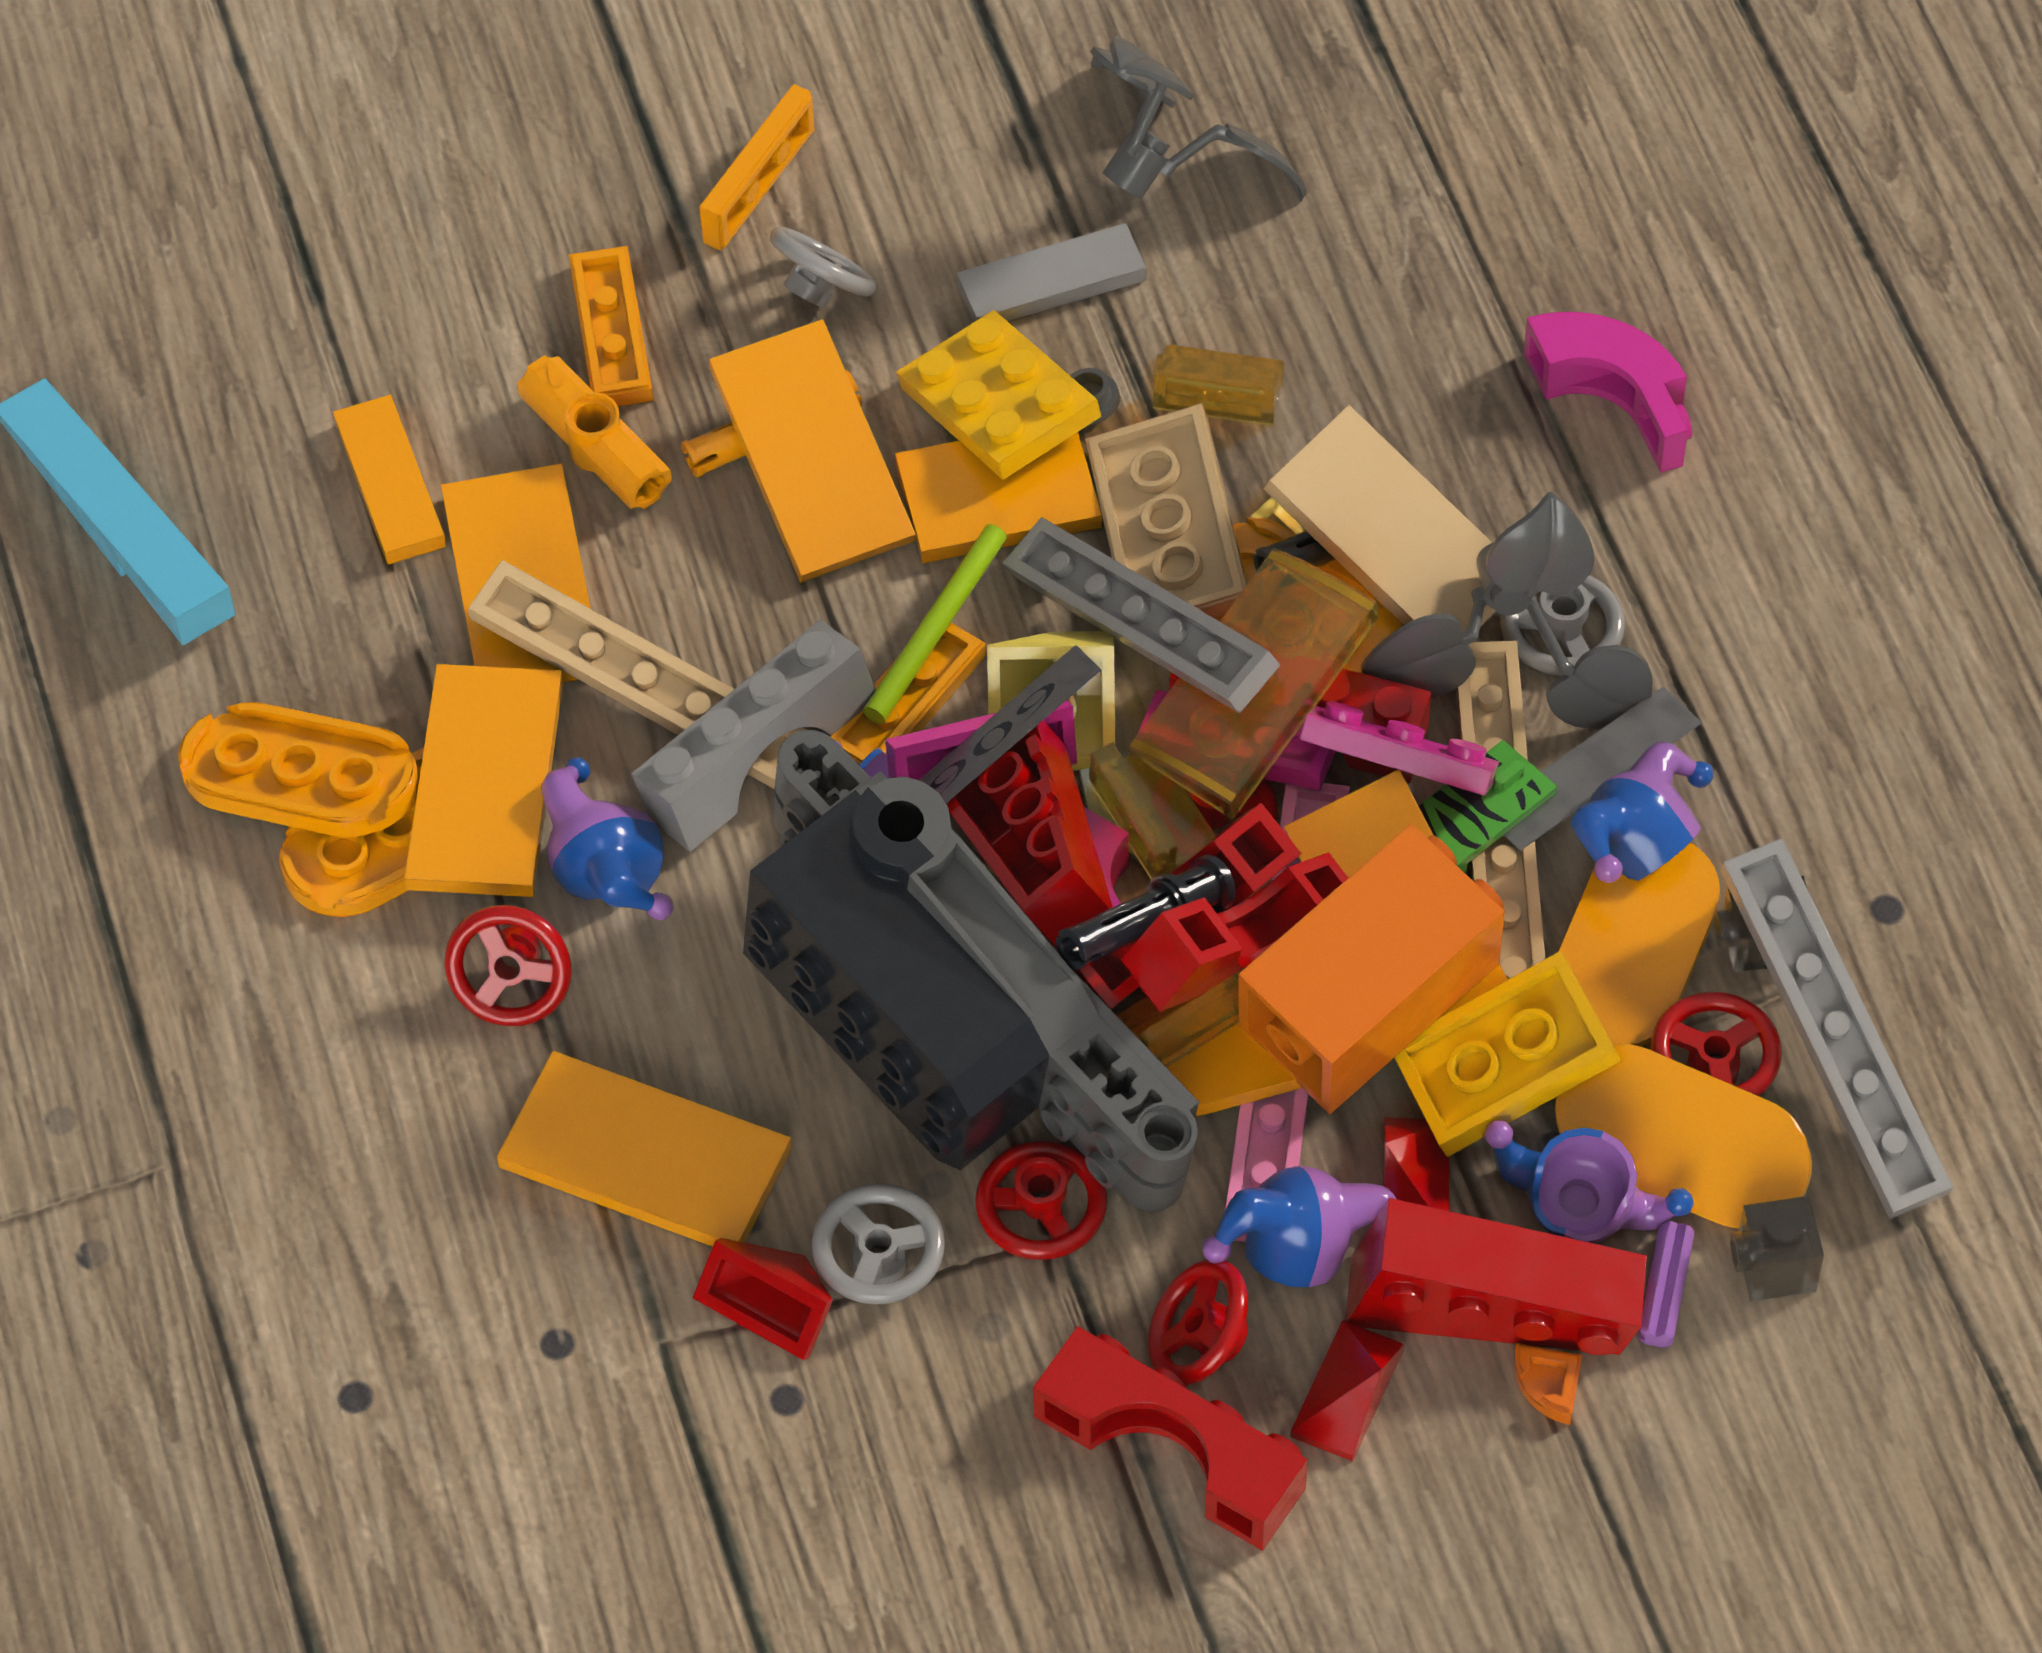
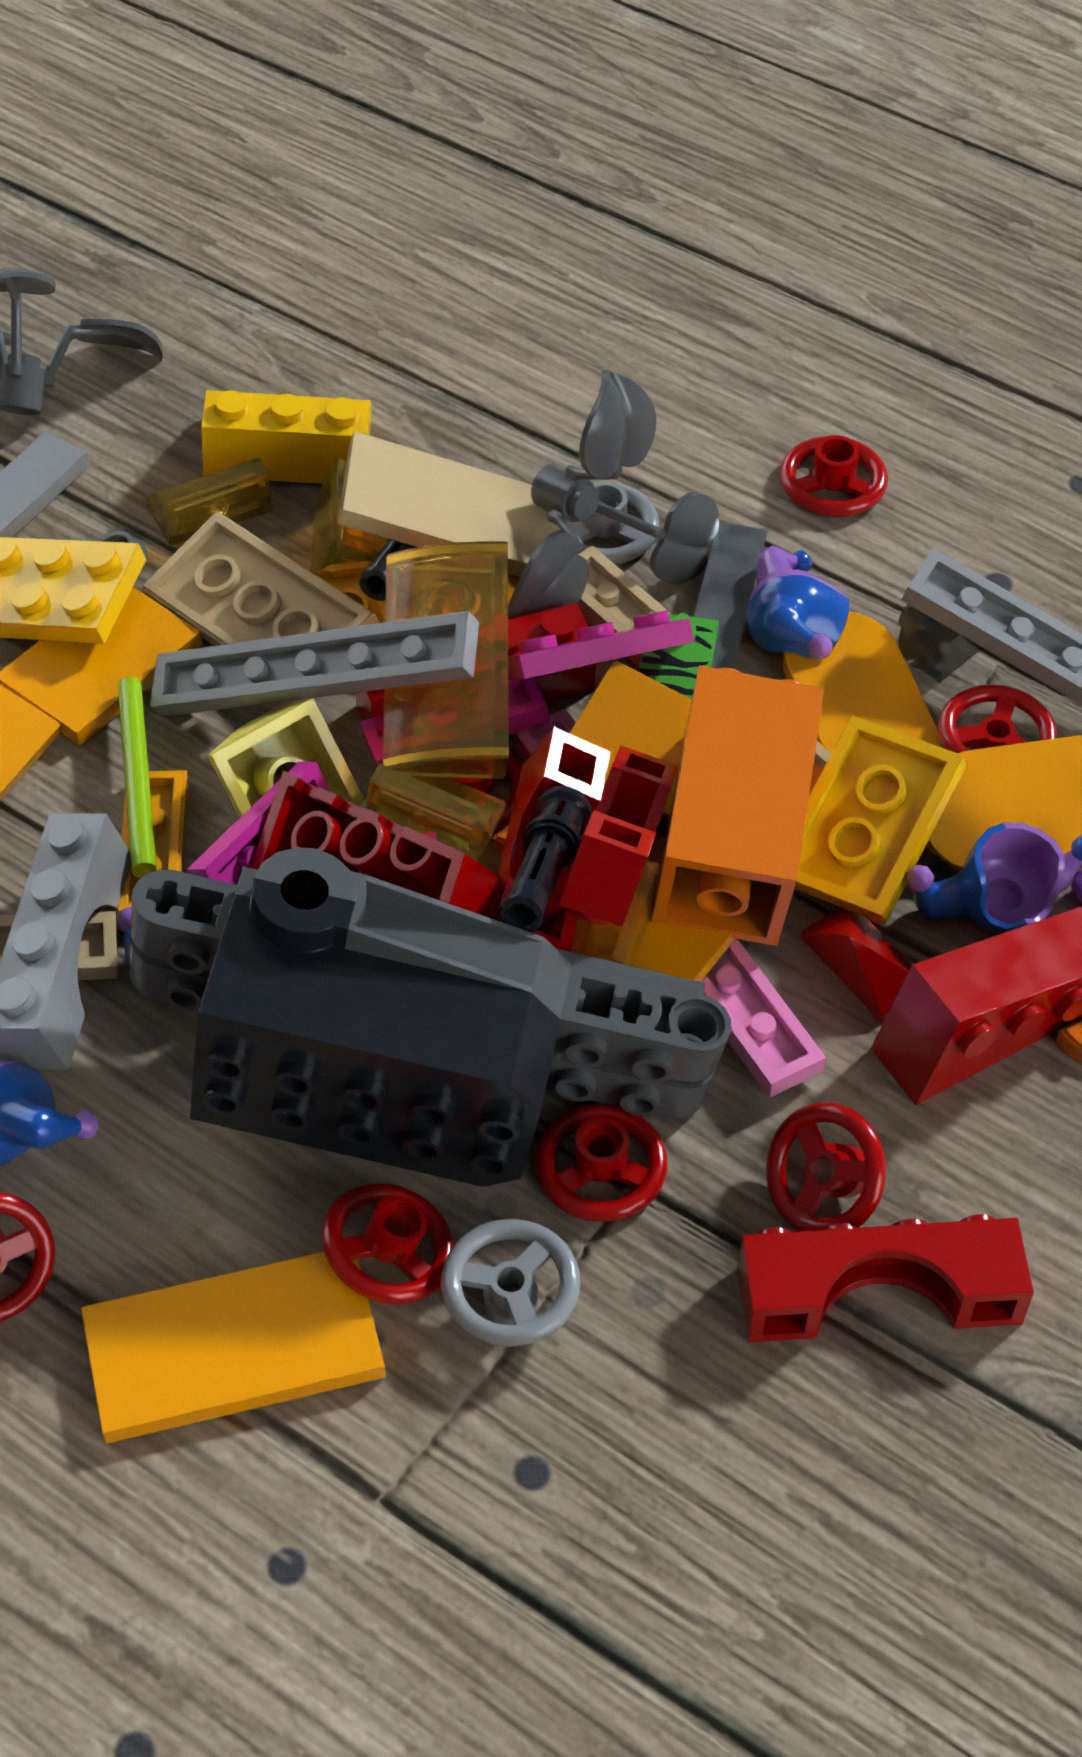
camera: 40 degrees left, 5 degrees down
red slope [692,1238,833,1361] -> none
flat silver sticker [919,645,1101,804] -> none
blue piece [1202,1166,1396,1288] -> none
red slope [1290,1320,1404,1461] -> none
dark pink arch [1523,312,1692,473] -> none
none -> yellow slope [201,390,372,485]
none -> red piece [322,1183,454,1305]
none -> red piece [780,435,888,517]

